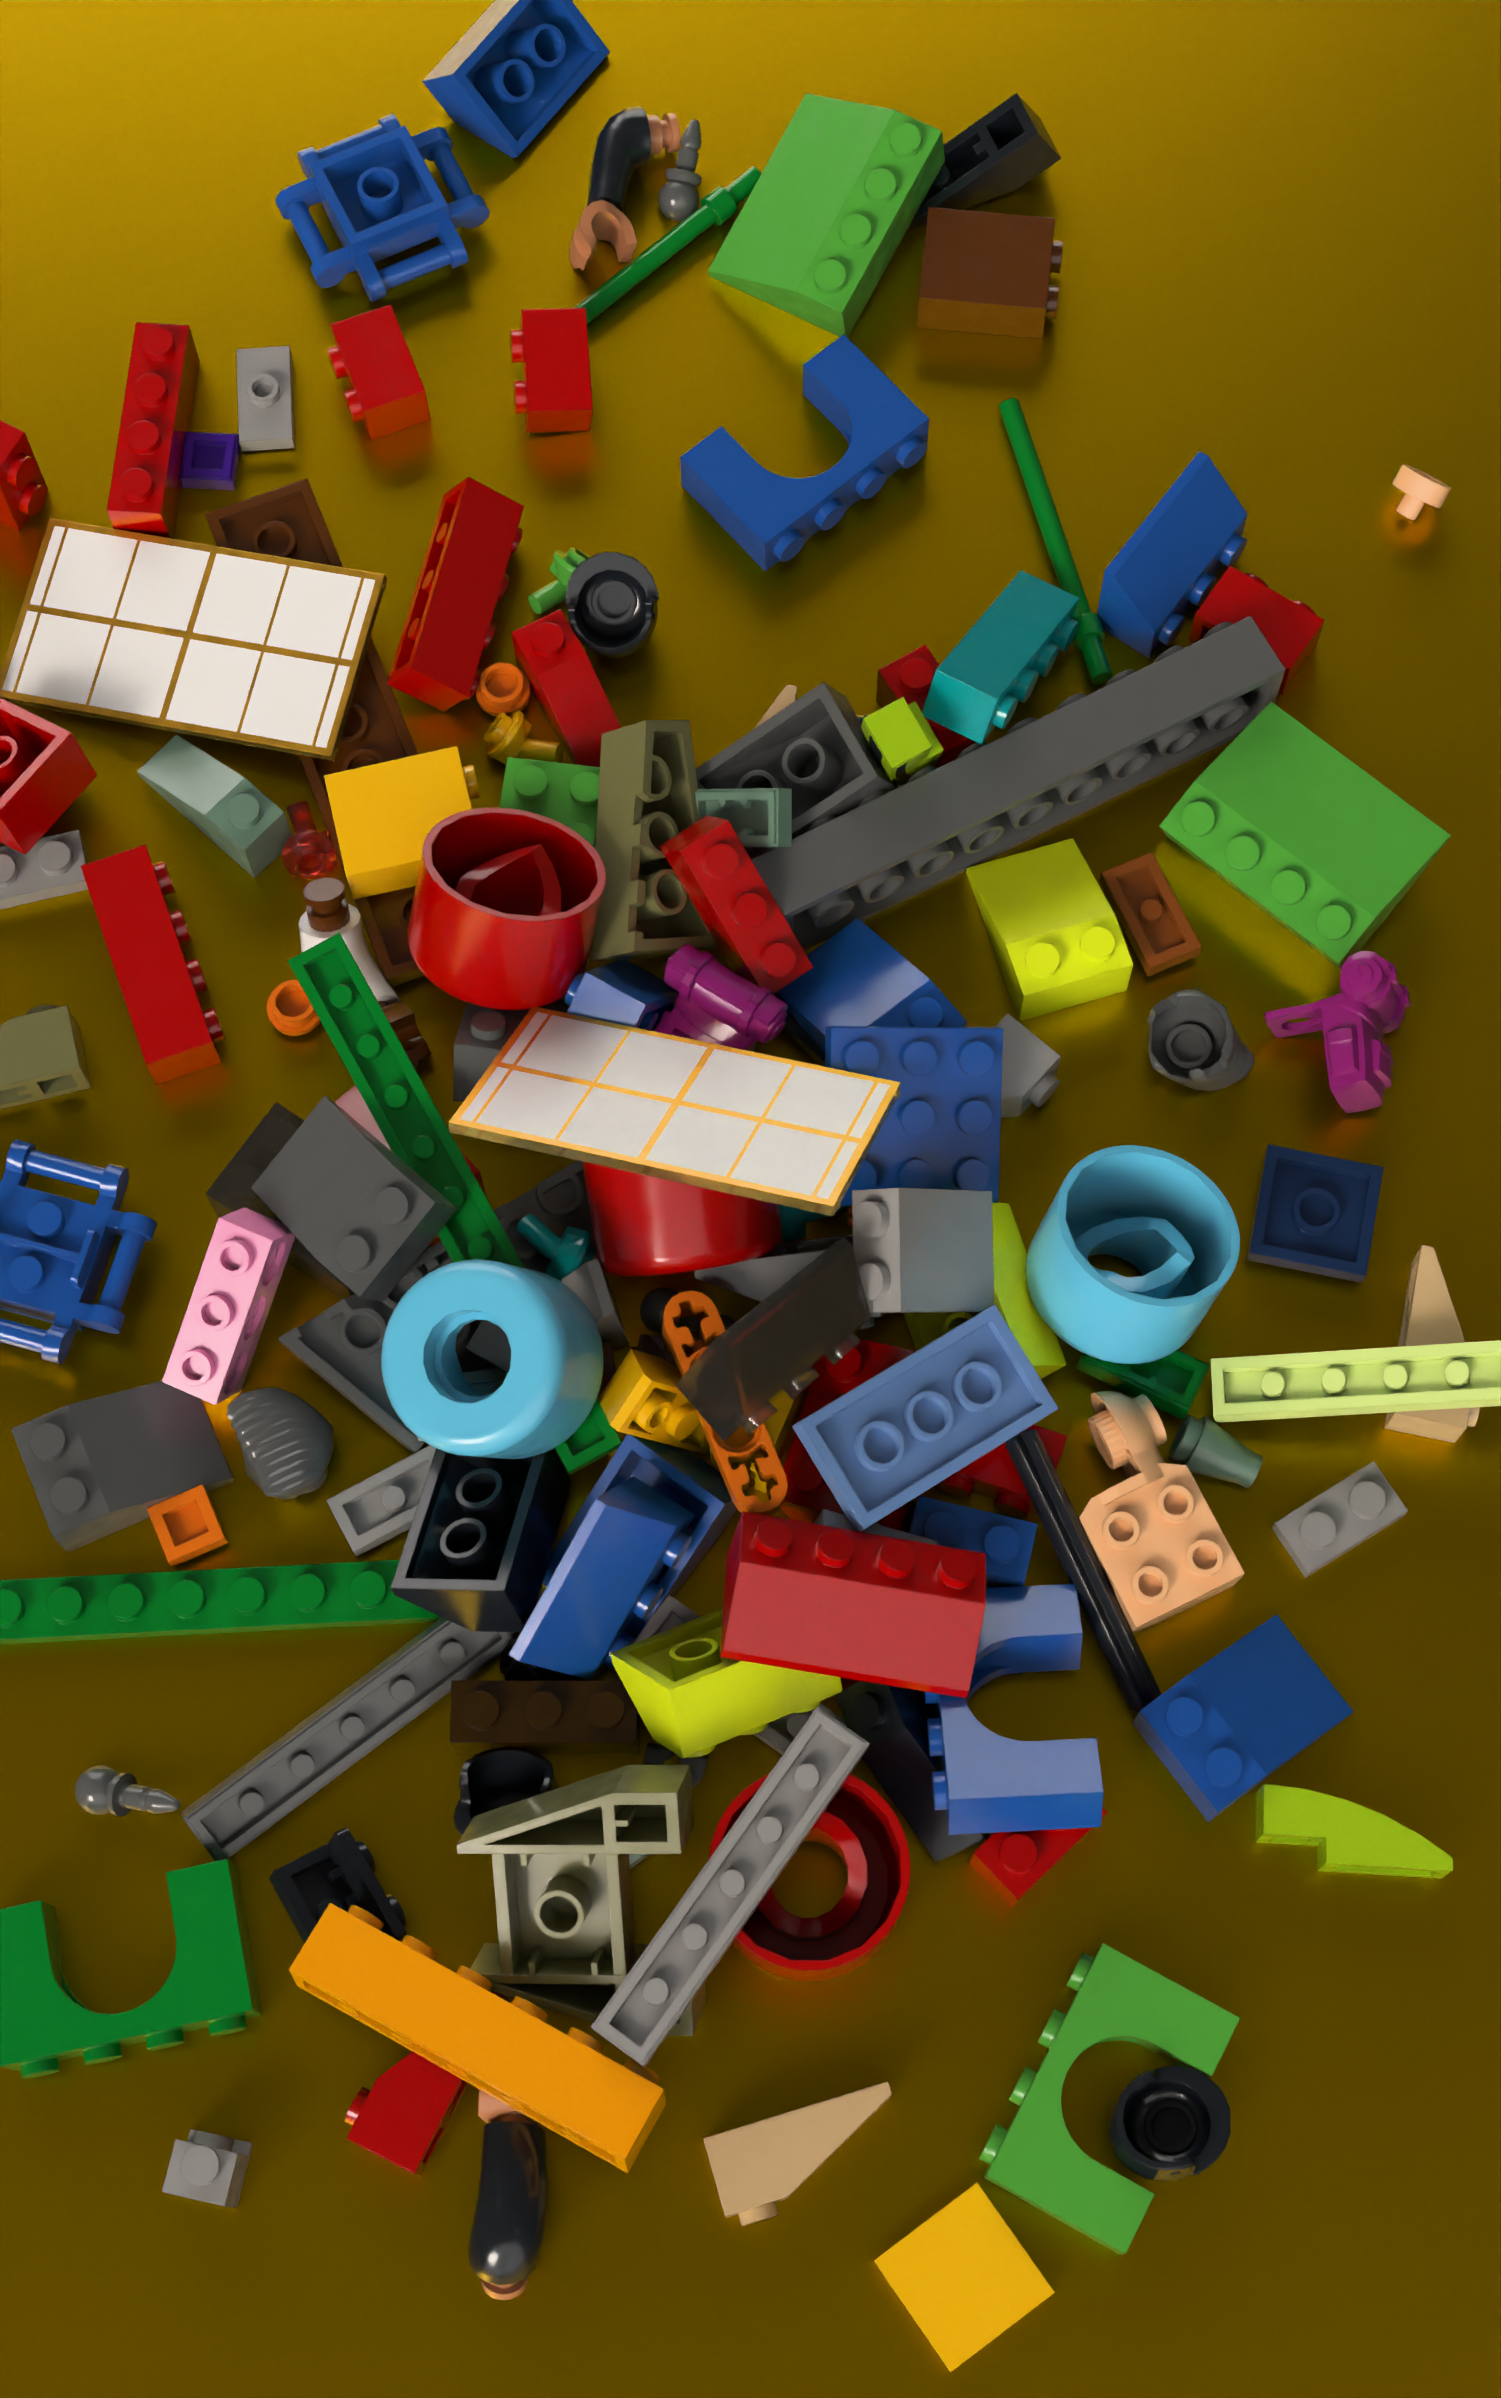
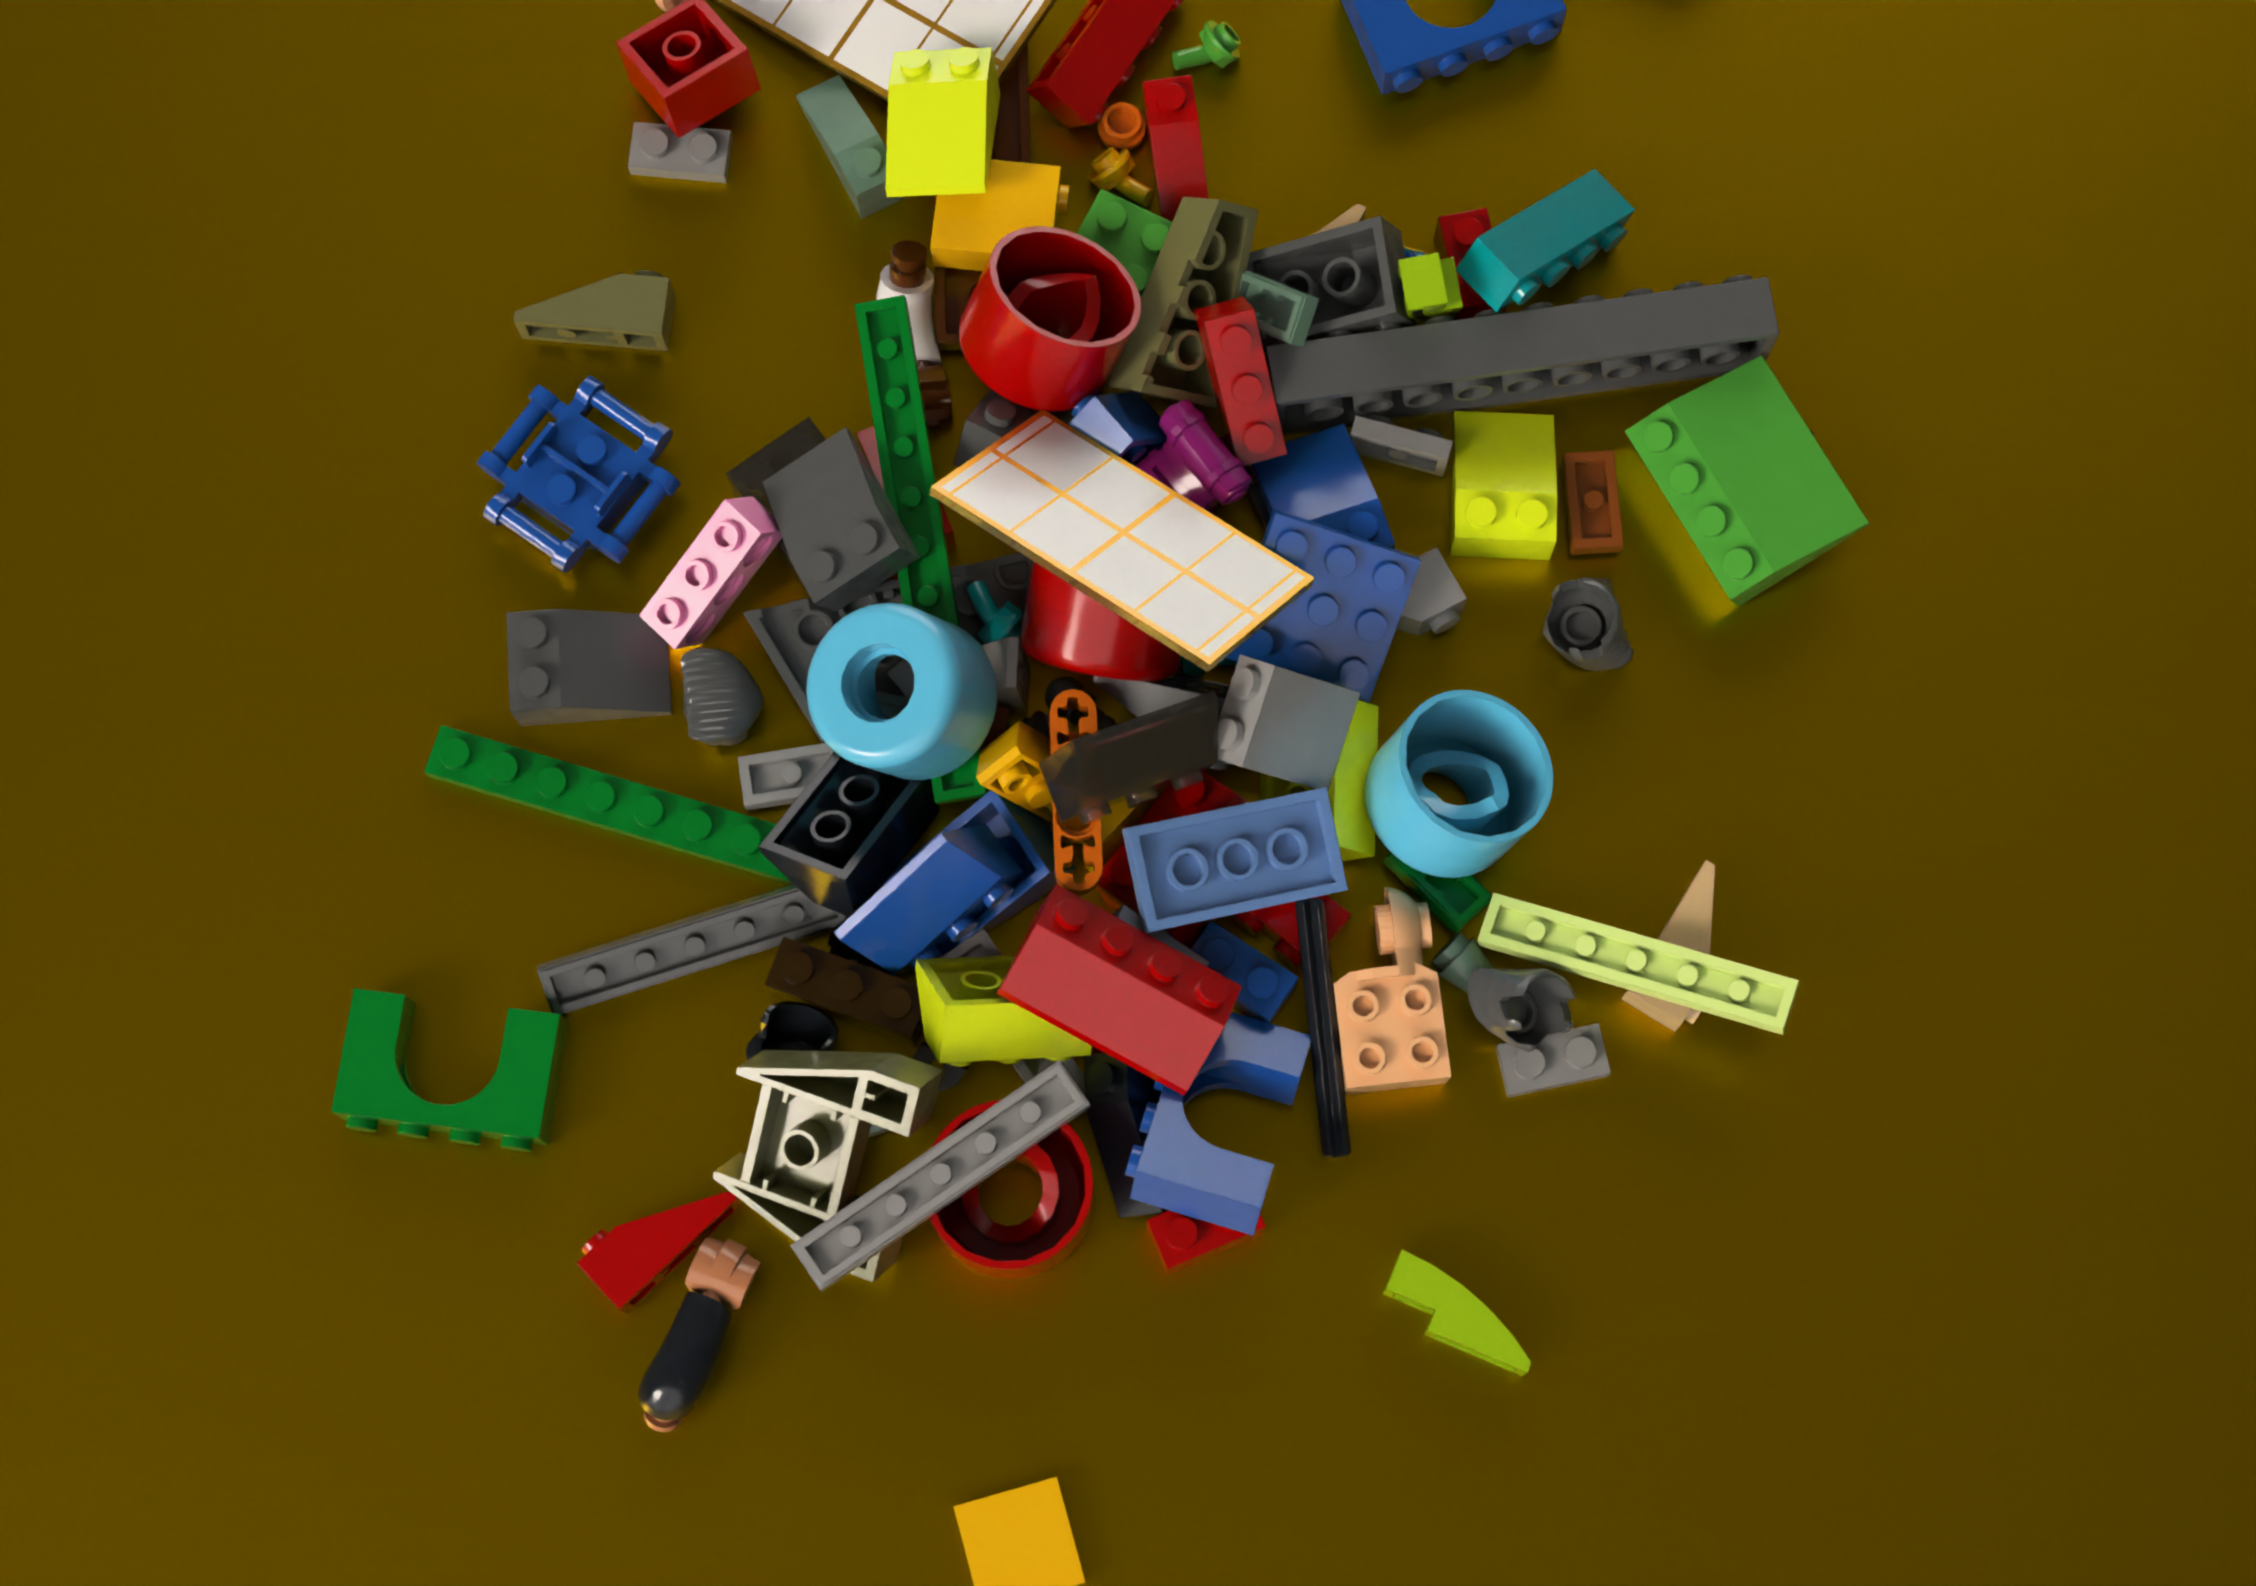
camera: 20 degrees right, 5 degrees up
dark grey bar [75,1765,180,1817] -> none
red brick [81,844,225,1085] -> none
orange plate [146,1484,228,1567] -> none
light grey brick [162,2129,253,2208] -> none
orange plate [267,980,321,1036] -> none
black bracket [269,1827,407,1943] -> none
clear red plate [281,801,338,880] -> none
light orange brick [289,1903,666,2173] -> none
black helmet [566,552,659,658] -> none
tan slope [703,2081,892,2226] -> none
bright green arch [979,1943,1240,2255] -> none
green bar [999,398,1113,684] -> none
blue slope [1097,451,1247,659] -> none
black helmet [1109,2065,1231,2182] -> none
blue slope [1132,1614,1354,1823] -> none
red brick [1189,566,1324,695] -> none
dark blue plate [1246,1144,1384,1283] -> none
magenta piece [1264,951,1411,1113] -> none
light nougat tile [1392,464,1451,520] -> none
none -> neon yellow slope [885,47,1001,197]
none -> light grey plate [1350,415,1453,477]
none -> dark grey hair [1467,967,1577,1052]

